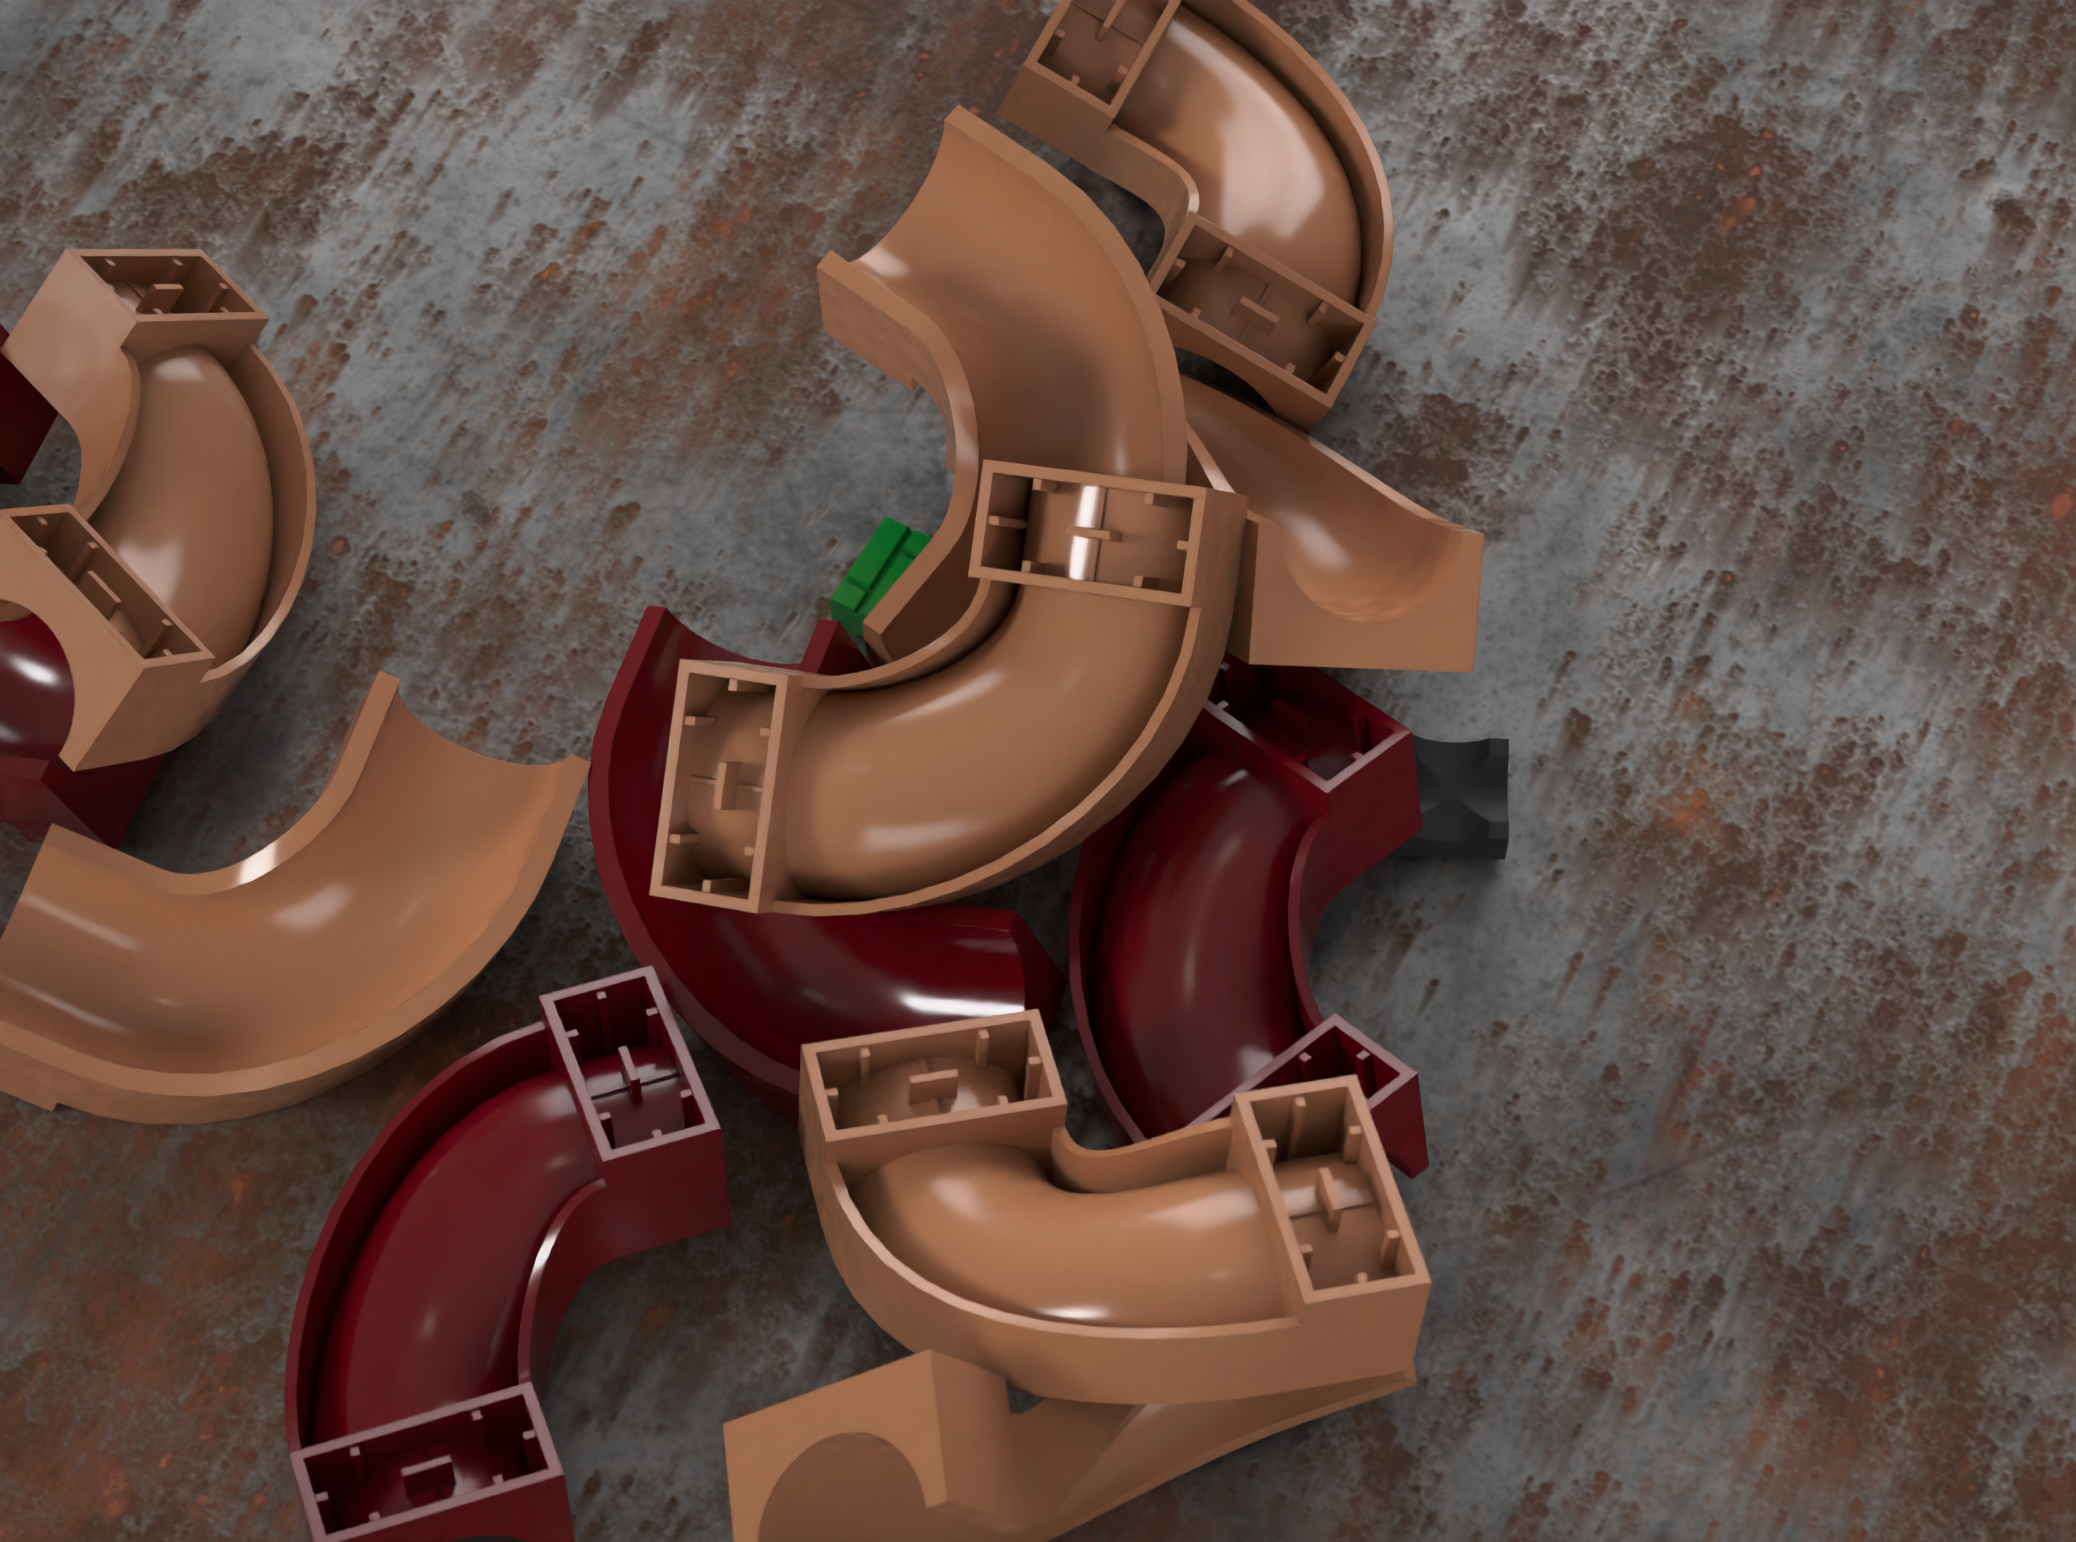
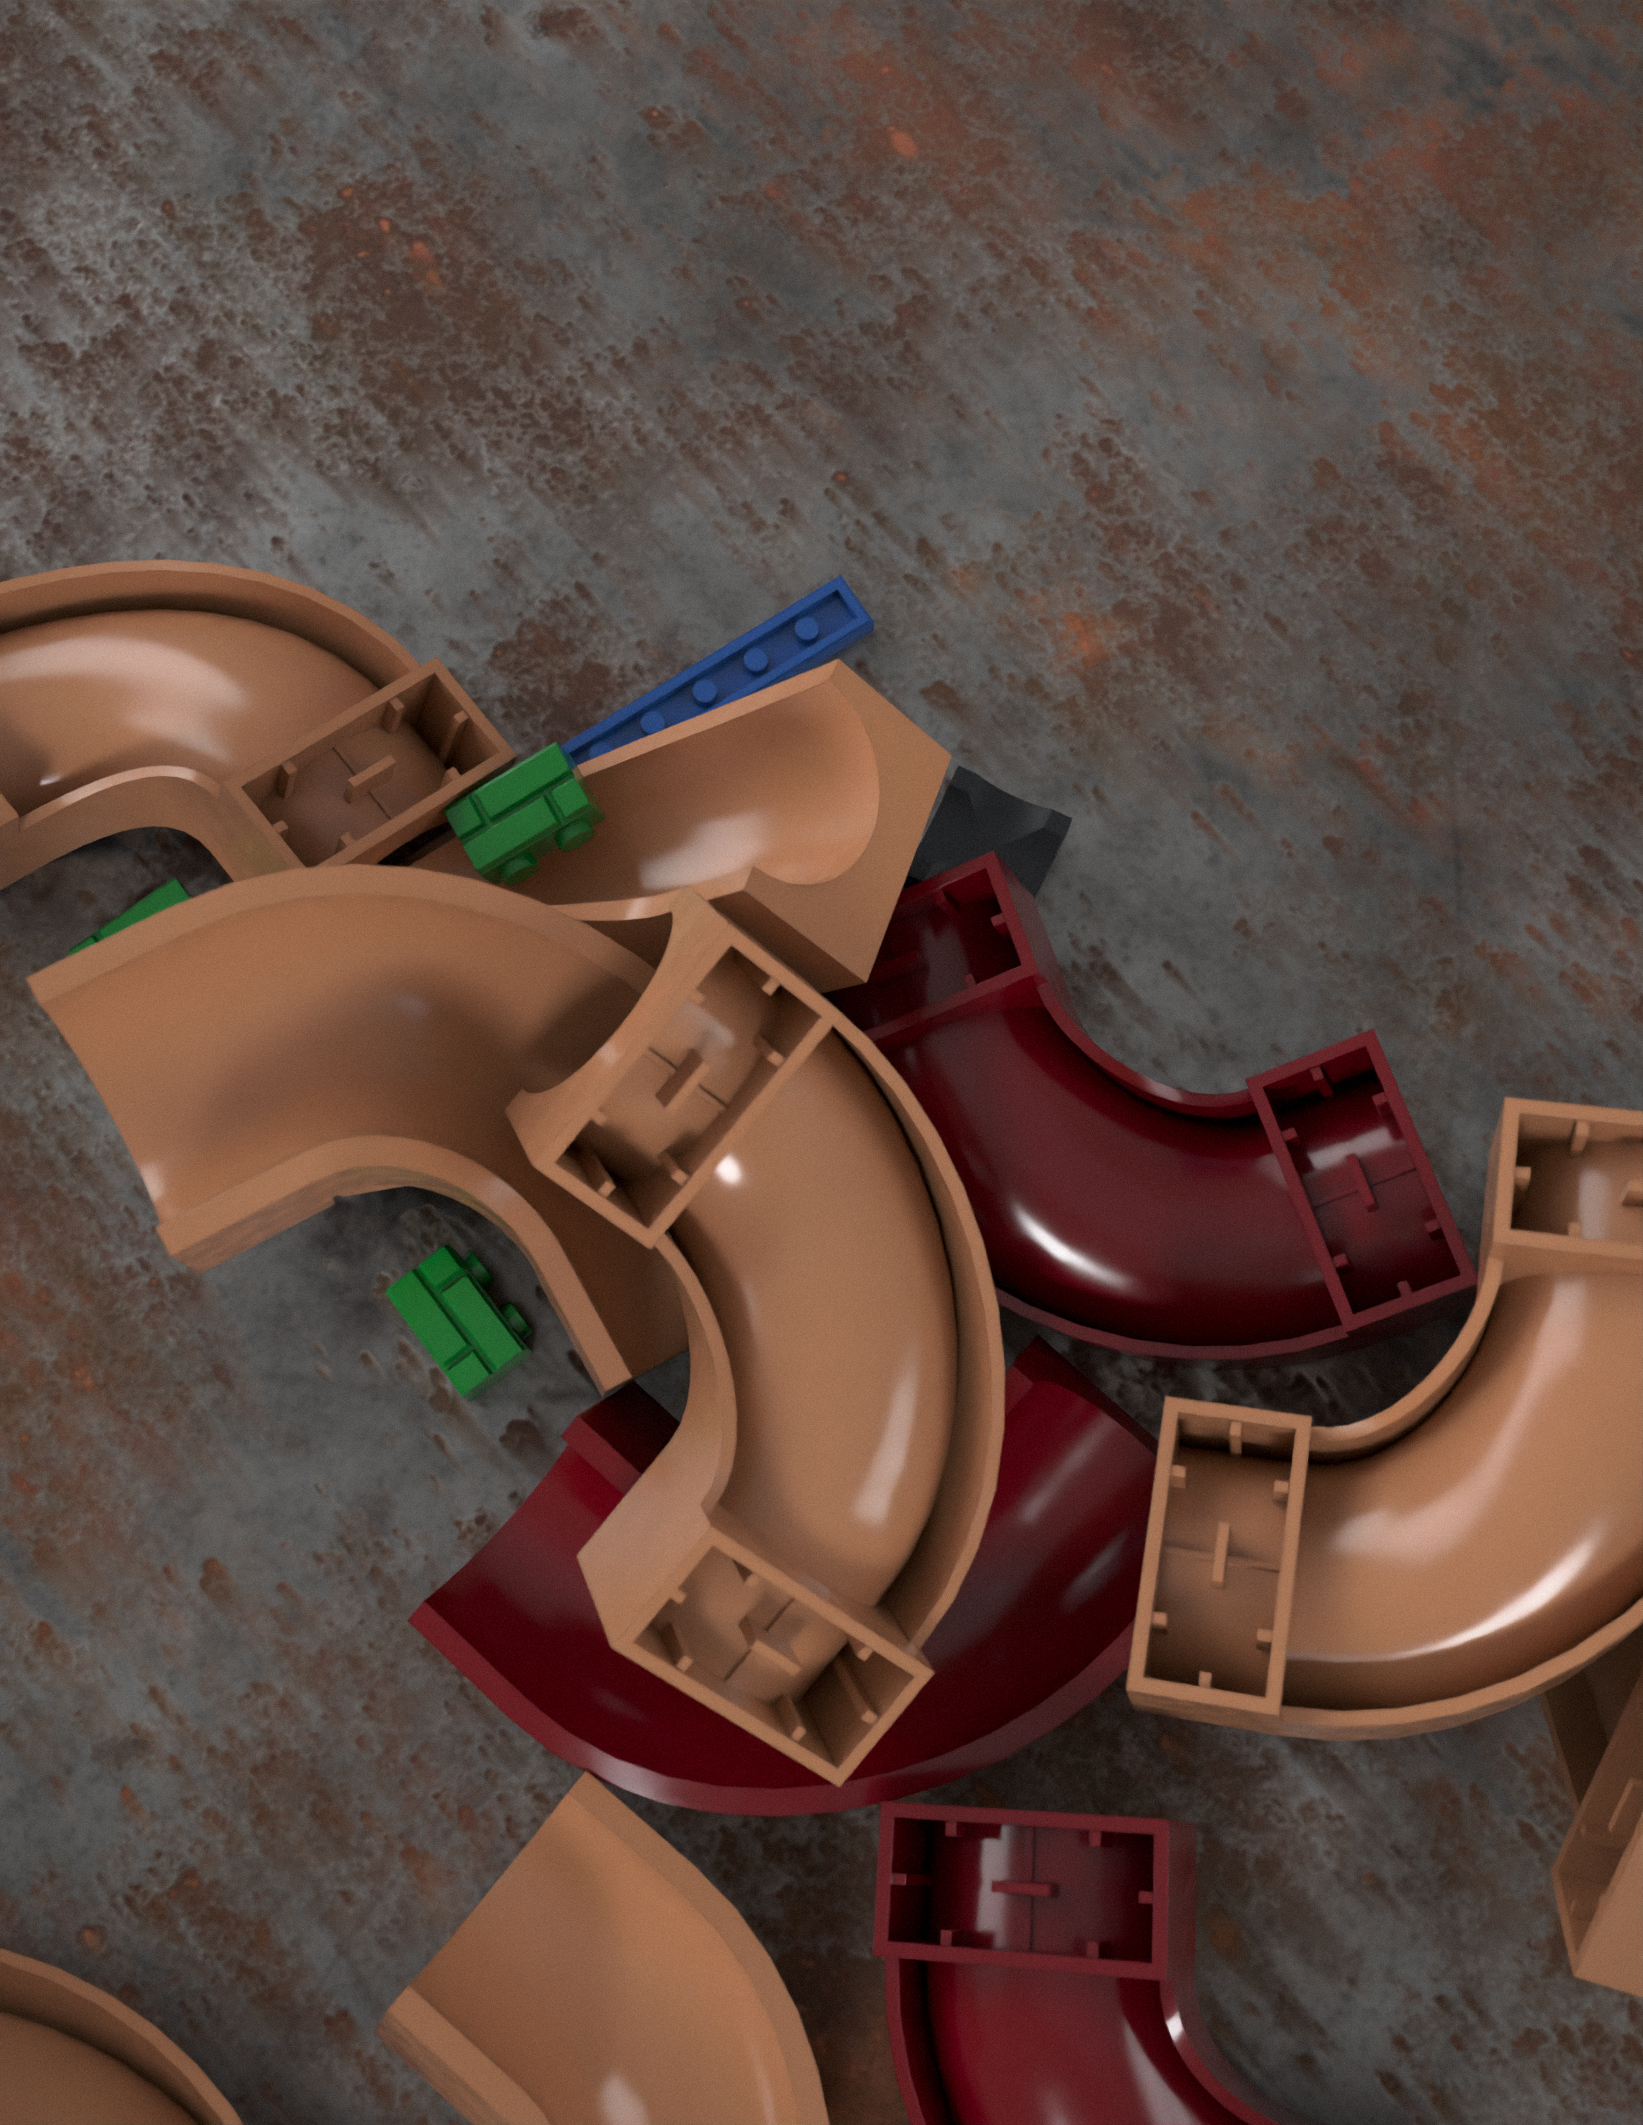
camera: 70 degrees left, 15 degrees up
none -> green brick [444,741,606,886]
none -> blue tile [561,575,874,765]

